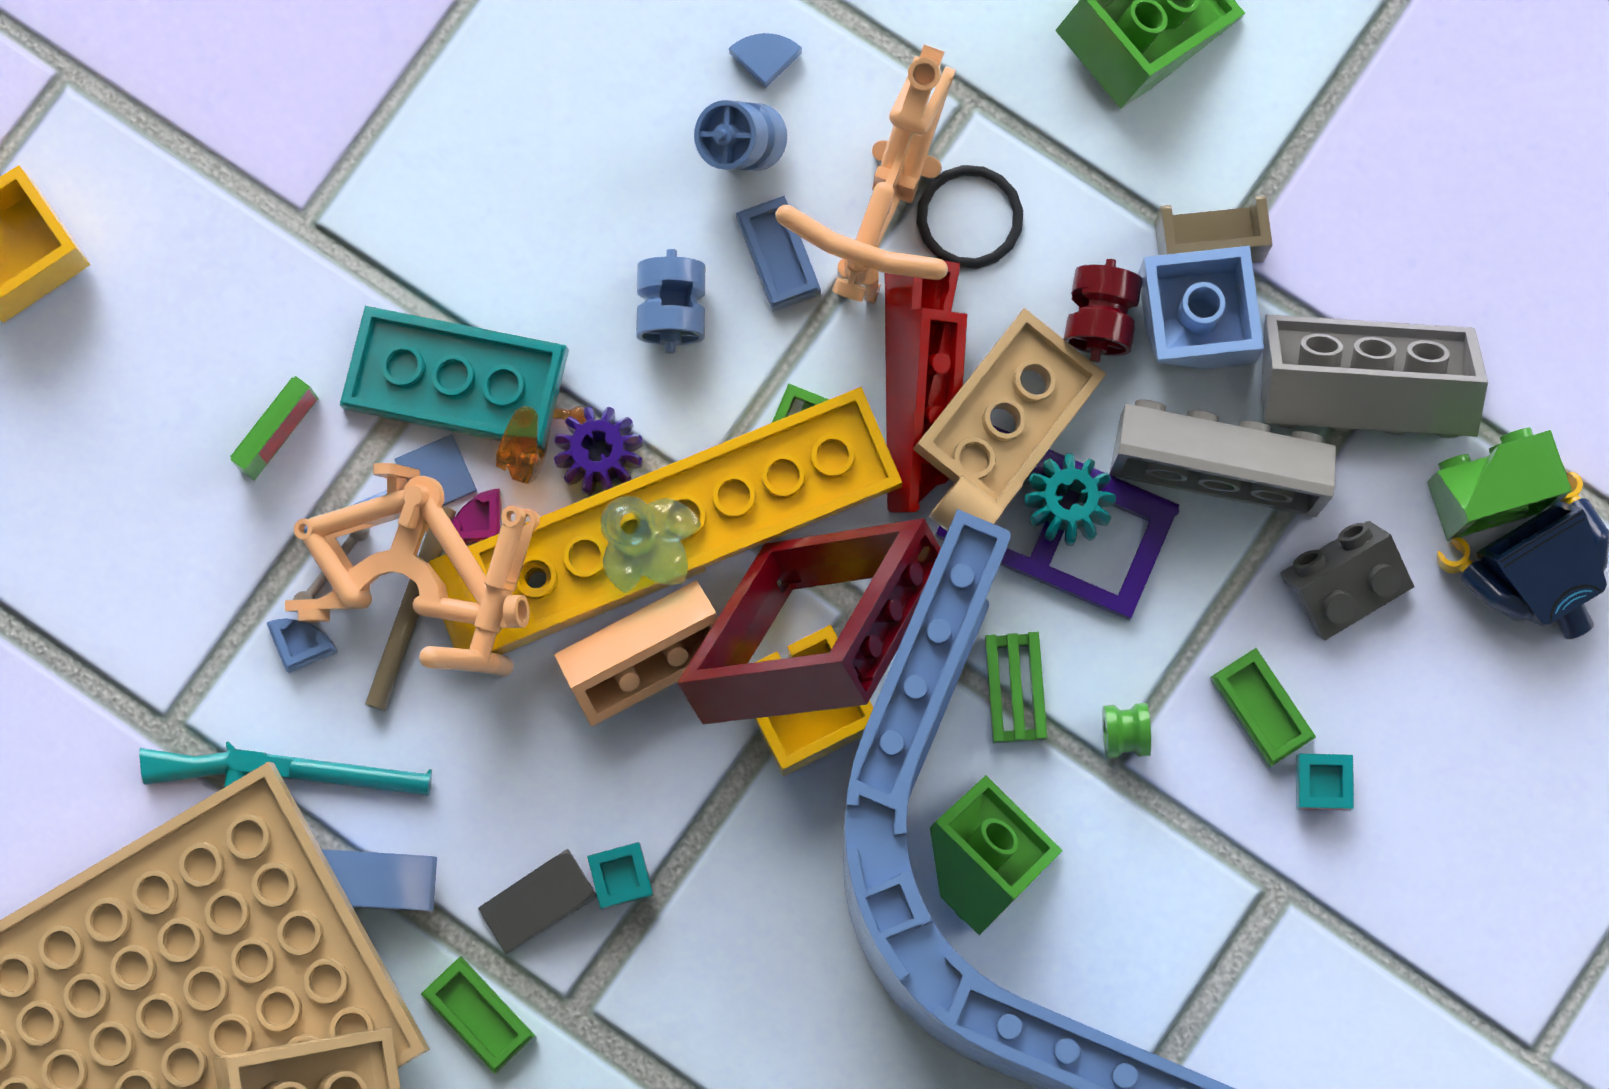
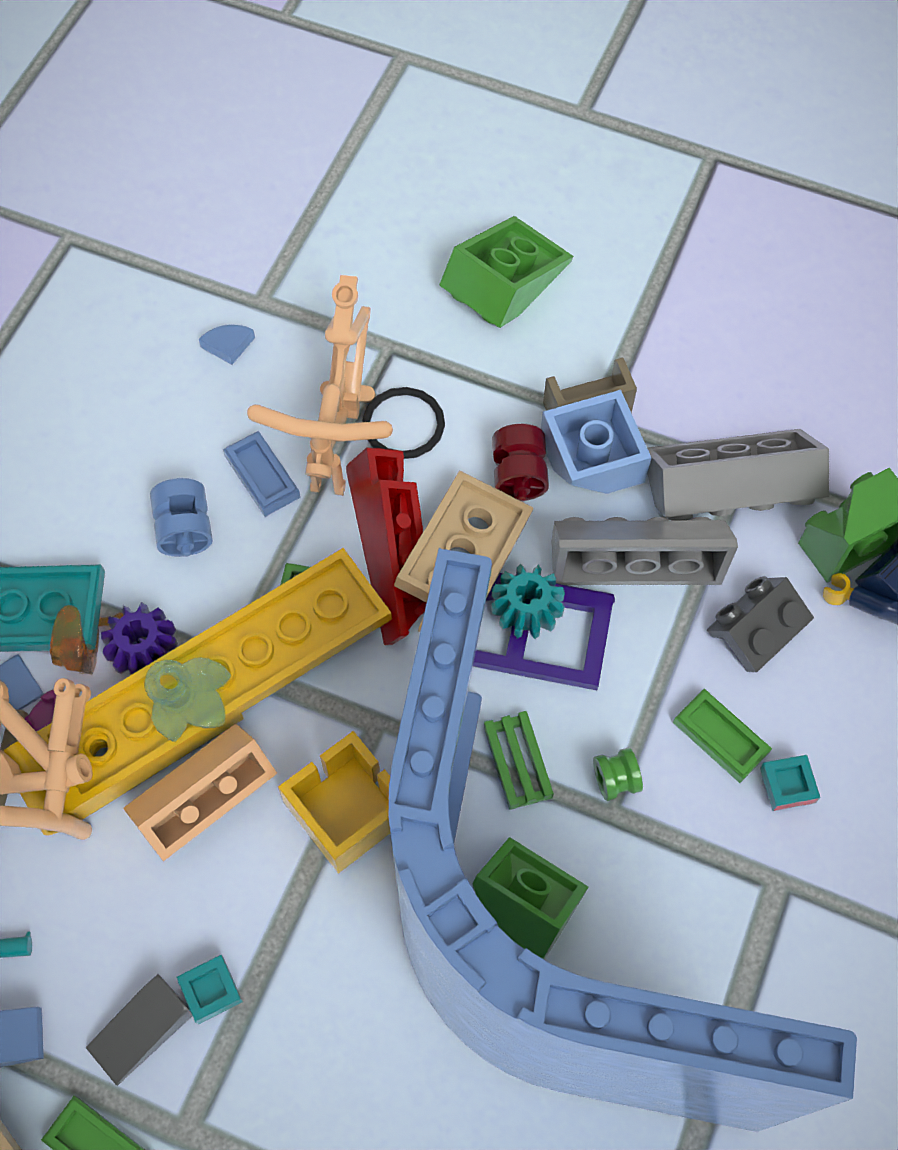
camera: 15 degrees left, 15 degrees down
dark red window [677,518,941,725] -> none
medium blue wheel [694,100,787,171] -> none

